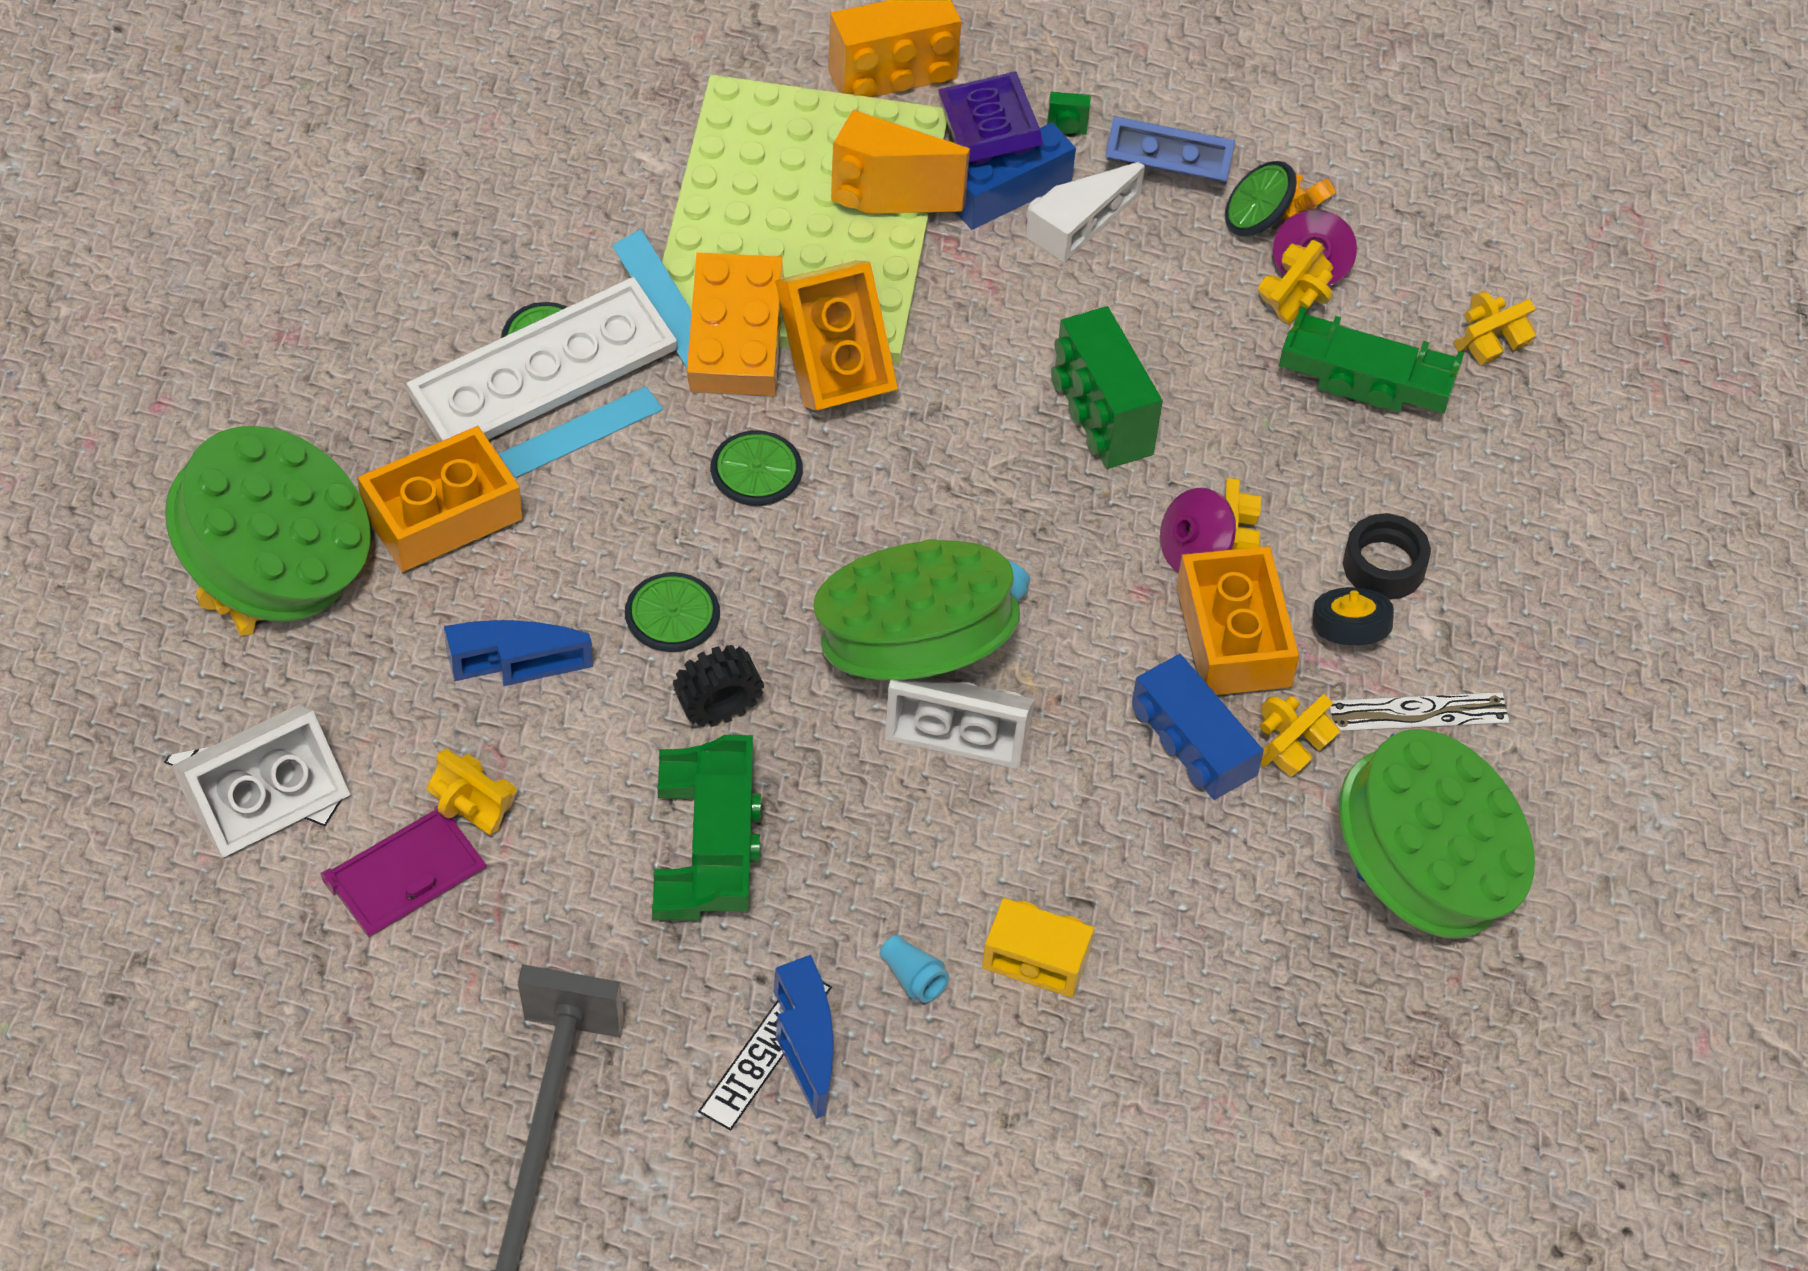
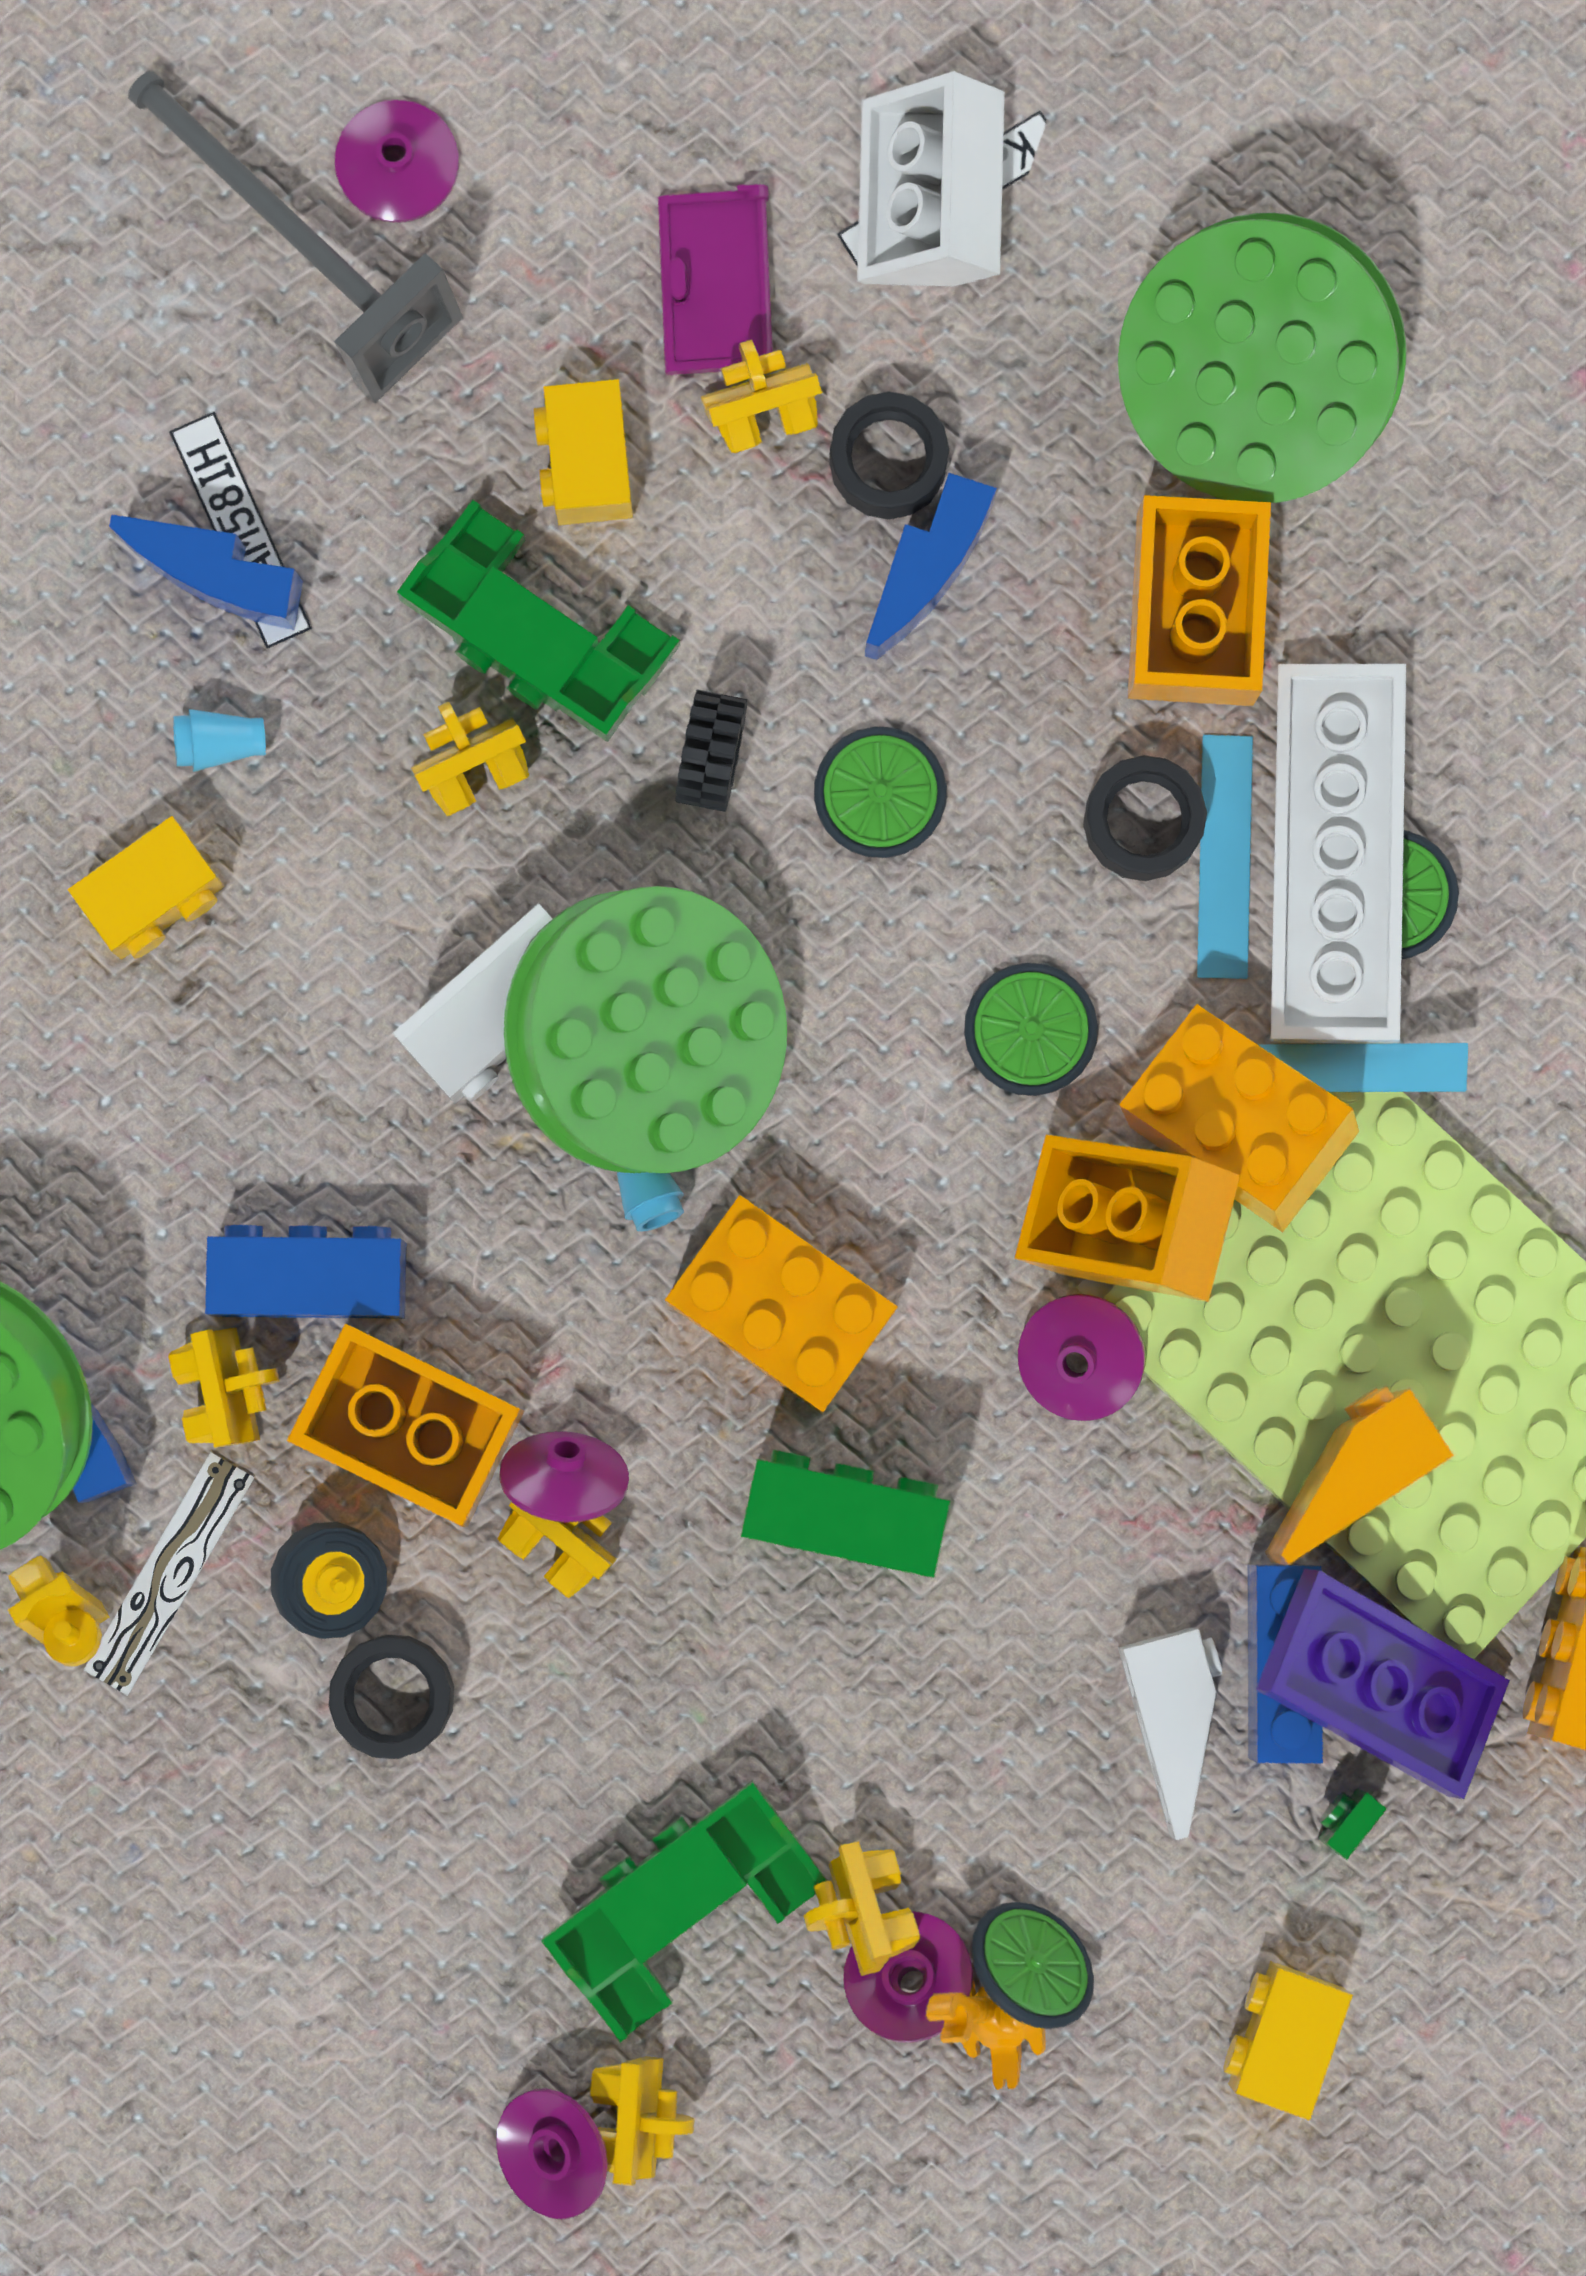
camera: 125 degrees right, 30 degrees up
brick [1105,116,1235,184] -> none
none -> yellow hips [7,1555,110,1666]
none -> magenta dish [334,100,459,223]
none -> yellow hips [411,701,530,816]
none -> magenta dish [496,2088,607,2219]
none -> yellow brick [534,379,633,526]
none -> light orange brick [665,1194,898,1414]
none -> black tyre [829,391,949,520]
none -> magenta dish [1018,1294,1145,1421]
none -> black tyre [1083,755,1207,881]
none -> yellow brick [1223,1961,1353,2121]

